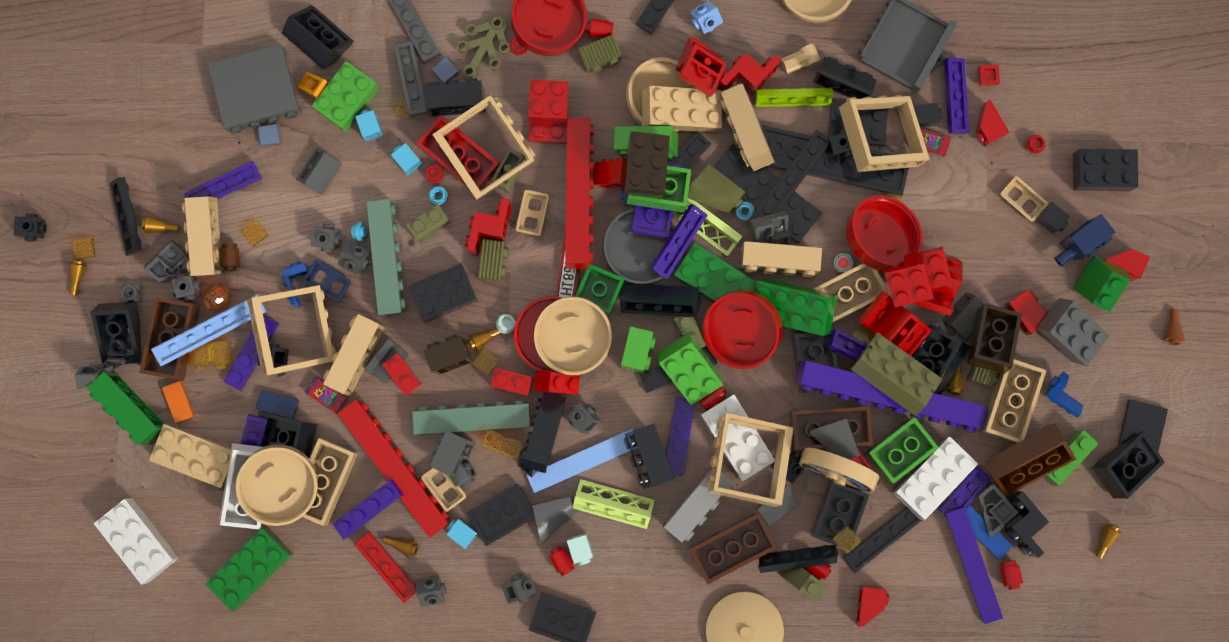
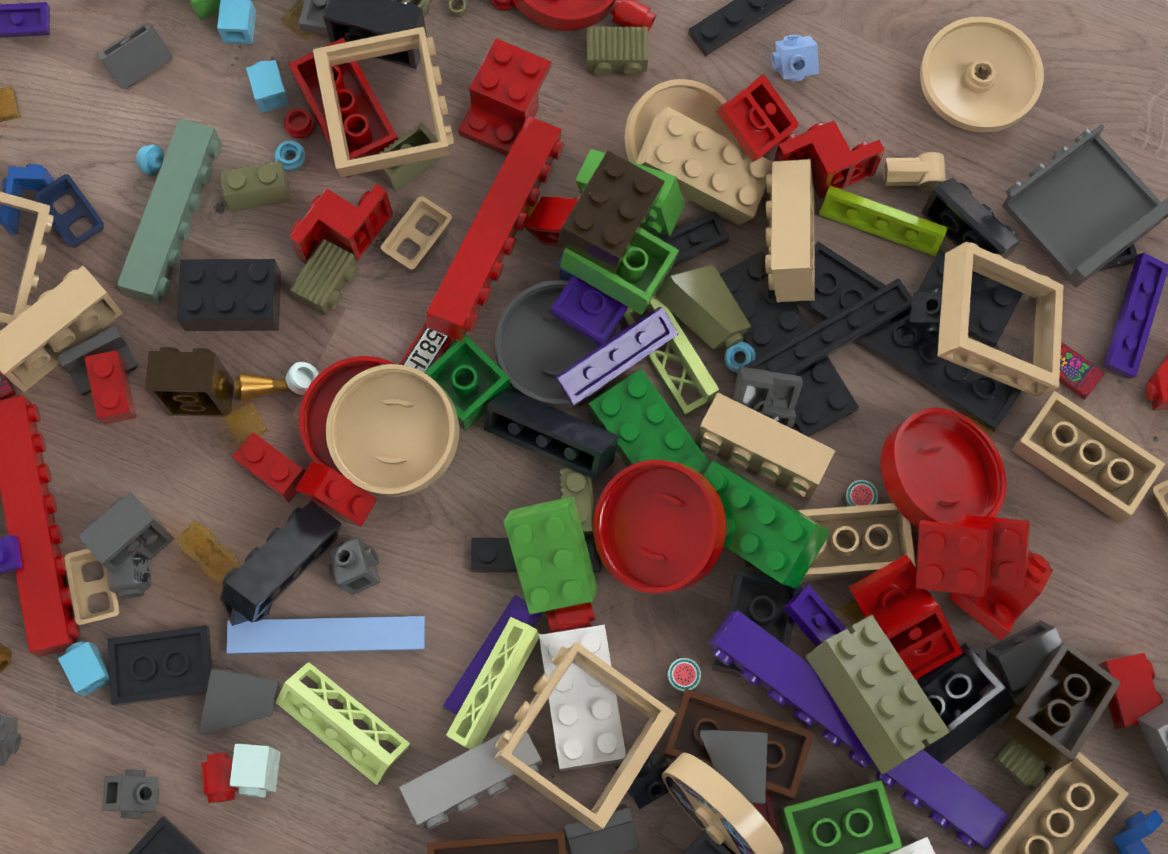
camera: 20 degrees right, 10 degrees down
dark grey brick [311,224,343,252] -> none
dark grey brick [337,241,370,275] -> none
sand green brick [412,400,531,435] -> none
bright green brick [621,326,656,373] -> none
black brick [624,423,674,489] -> none
black brick [914,103,942,127] -> none
pearl gold cone [946,362,965,395] -> none
none -> yellowish green fence [446,617,541,750]
none -> tile [667,658,701,692]
none -> tan brick [1011,391,1165,524]

